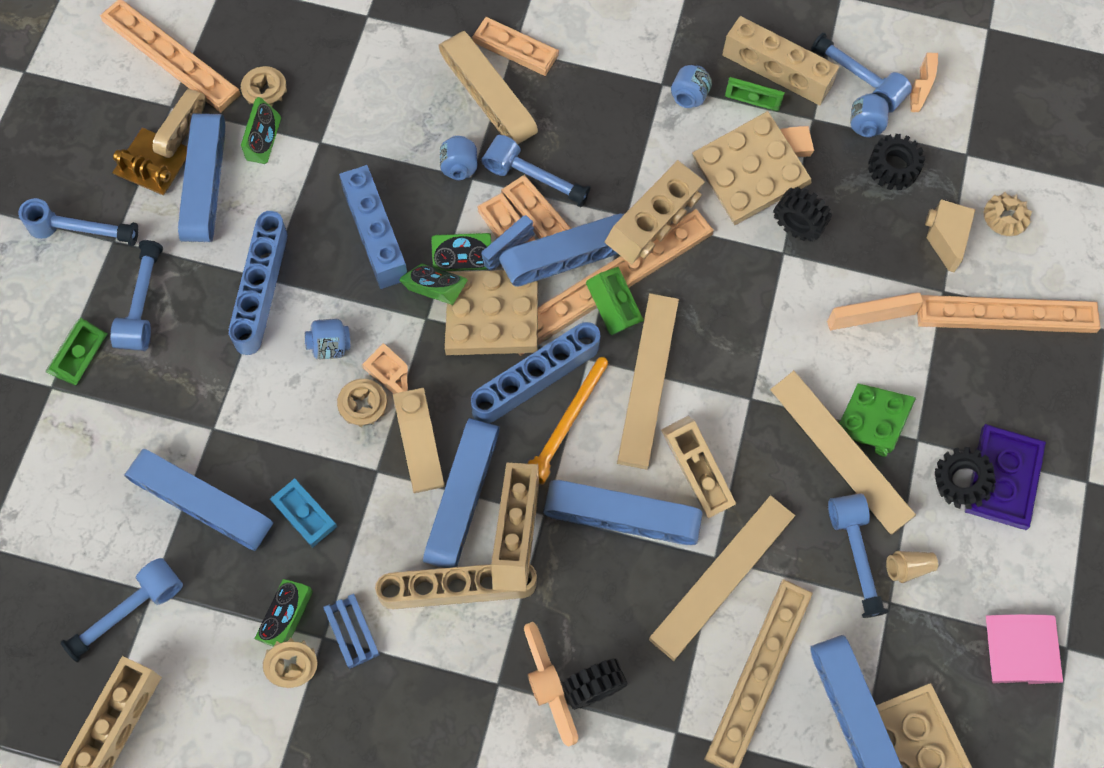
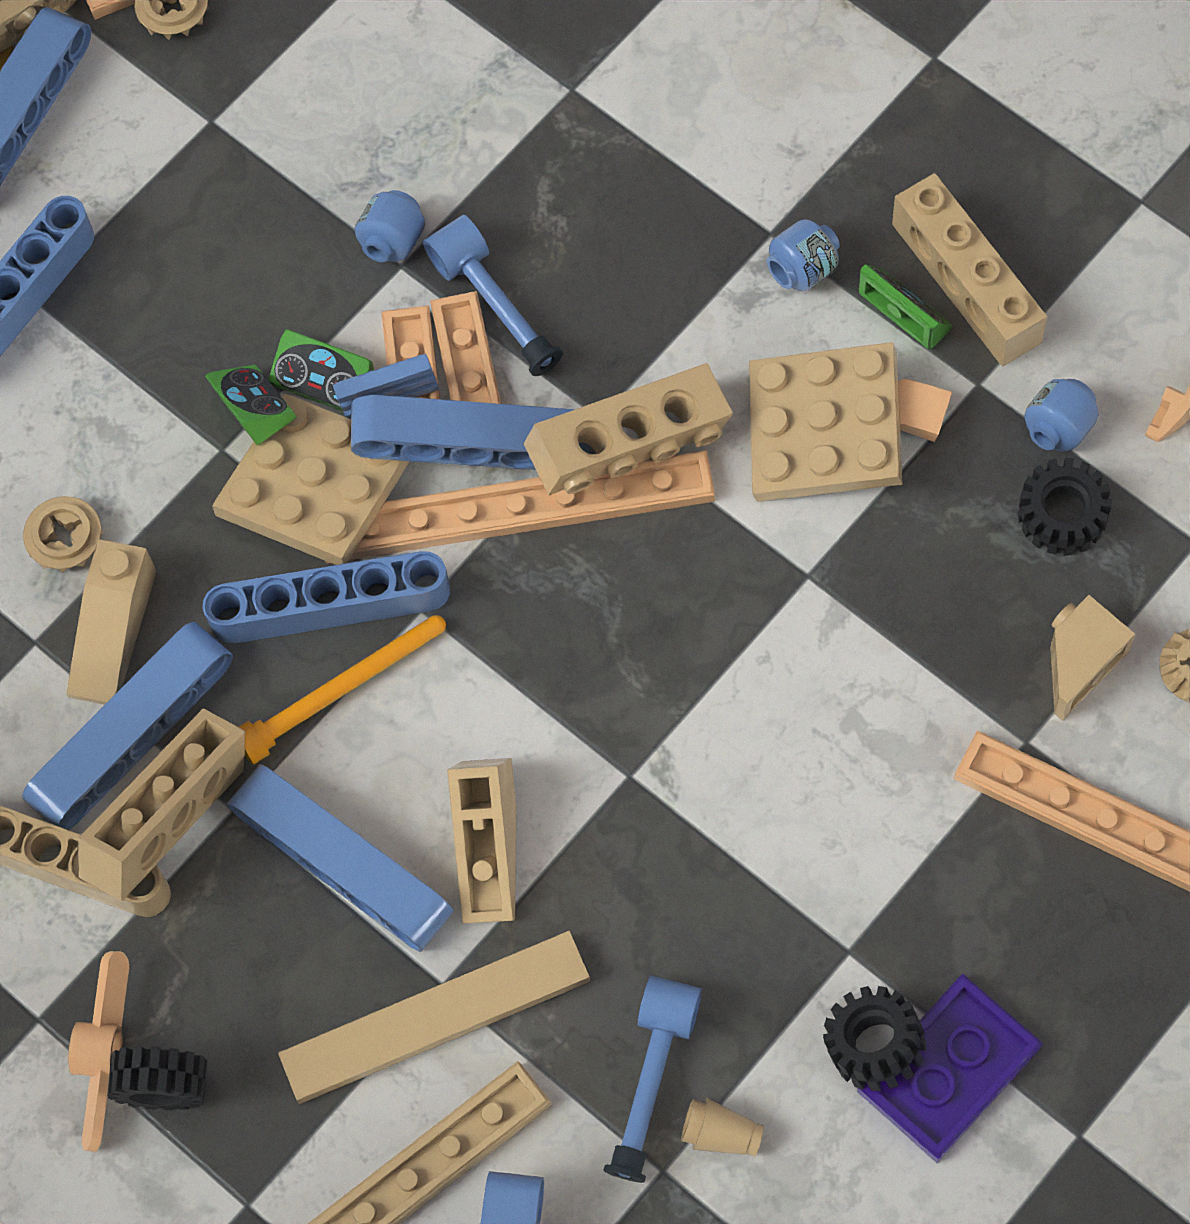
camera: 35 degrees right, 0 degrees up
slope [241,97,281,164] -> none
medium blue head [305,319,350,360] -> none
medium blue brick [339,165,407,289] -> none
light nougat slope [362,343,408,394] -> none
tan beam [439,31,538,144] -> none
light nougat tile [472,17,559,76] -> none
bright green slope [586,267,644,335] -> none
tan tile [617,293,679,470] -> none
tan tile [770,370,916,535] -> none
black tyre [773,187,832,241] -> none
medium blue piece [811,32,912,113] -> none
light nougat tile [827,292,923,331] -> none
bright green hinge [839,383,916,457] -> none

